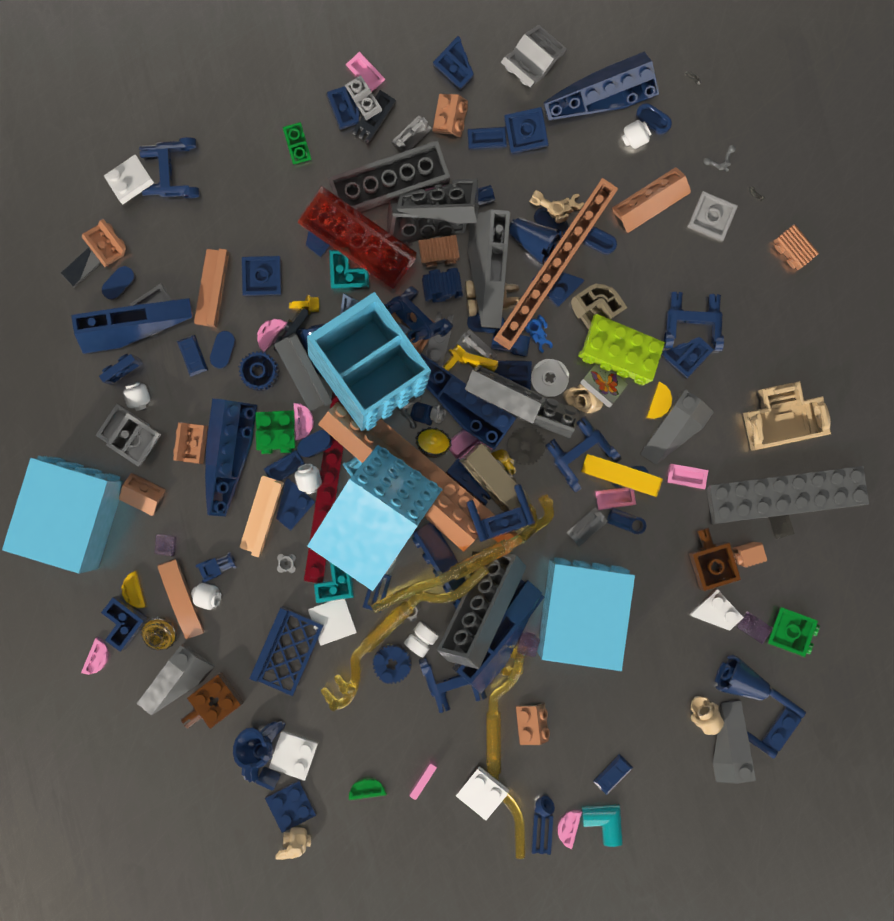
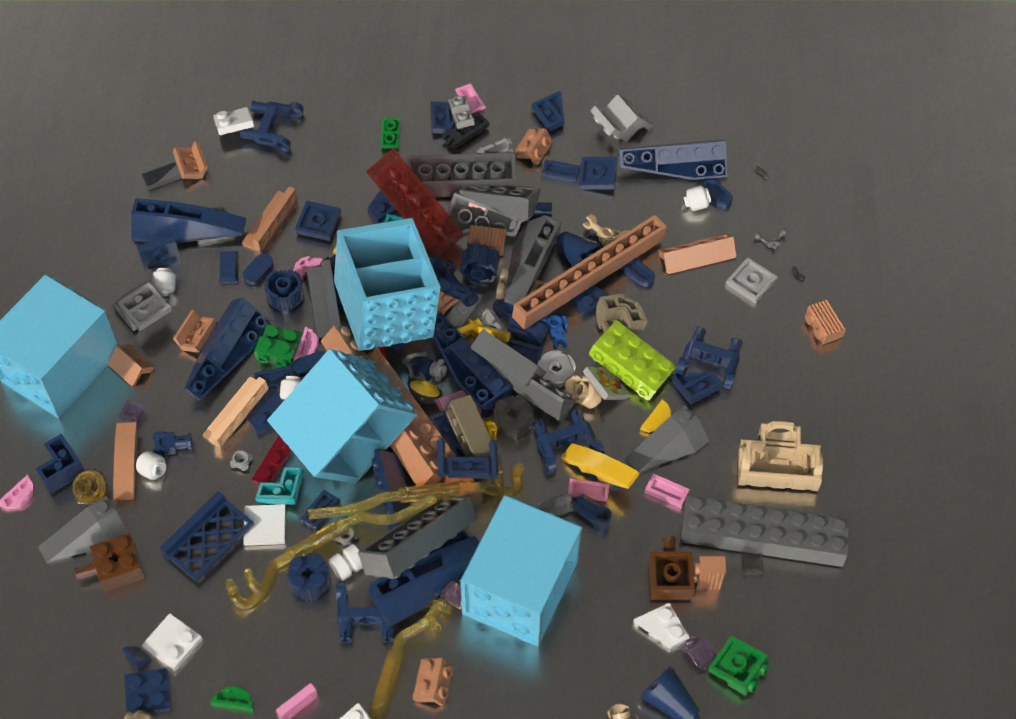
camera: 20 degrees right, 30 degrees down
dark blue tile [102,266,135,300] -> none
yellow tile [121,570,147,608] -> none
dark blue helmet [233,721,286,783] -> none

